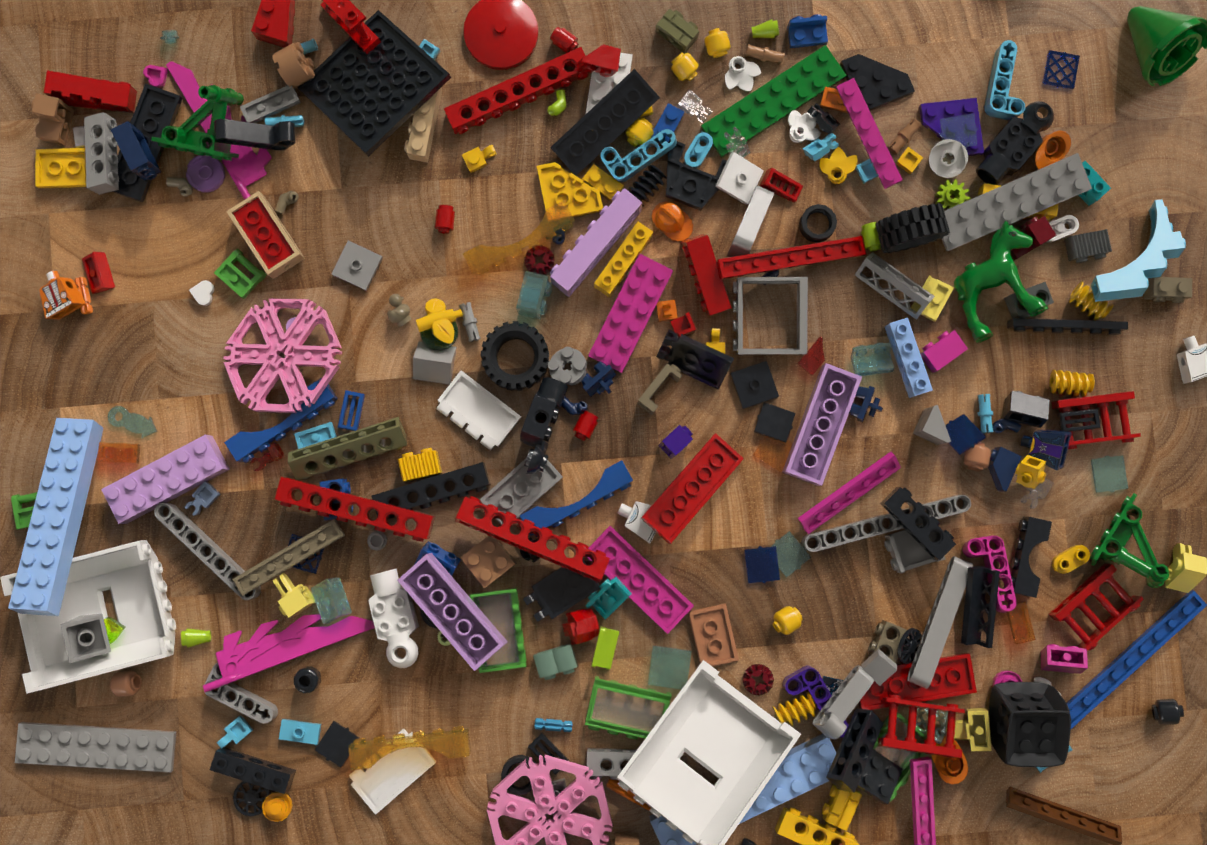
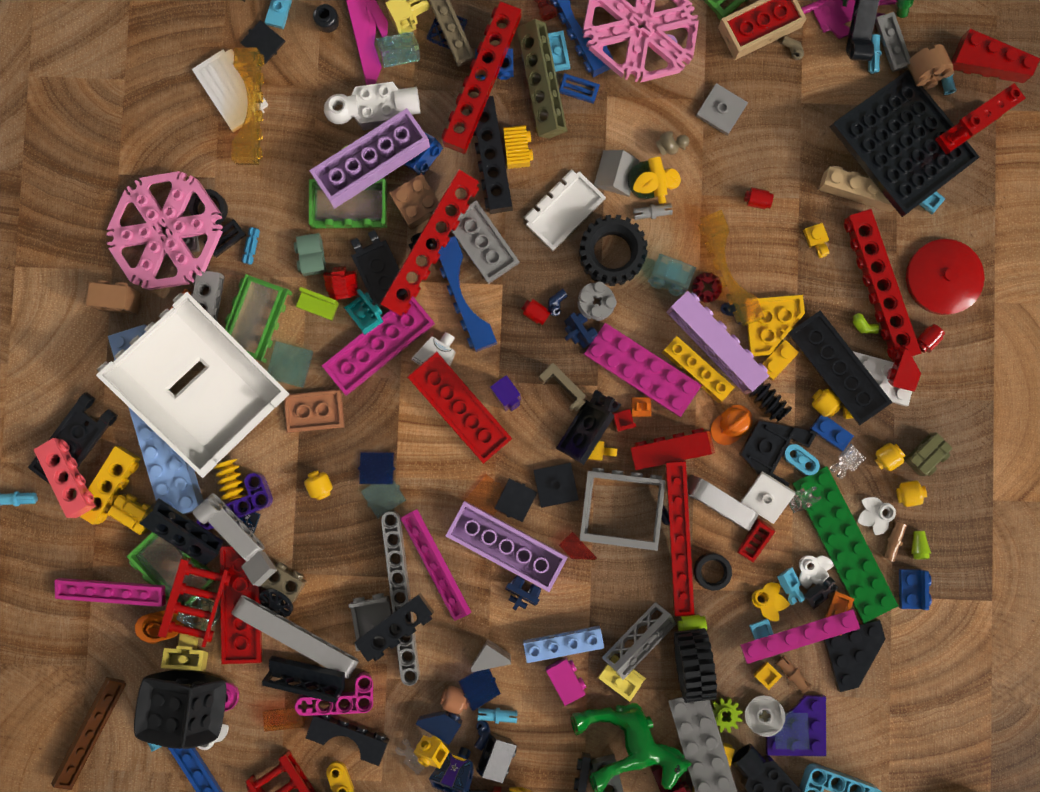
camera: 105 degrees right, 0 degrees up
light grey plate [367,531,387,550] -> none
black brick [520,377,568,474] -> none
medium azure beam [601,129,677,182] -> none
dark red gear [743,664,774,696] -> none
clear light blue bracket [851,343,894,376] -> none
black plate [857,750,903,804] -> none
dark pink brick [1040,644,1088,674] -> none

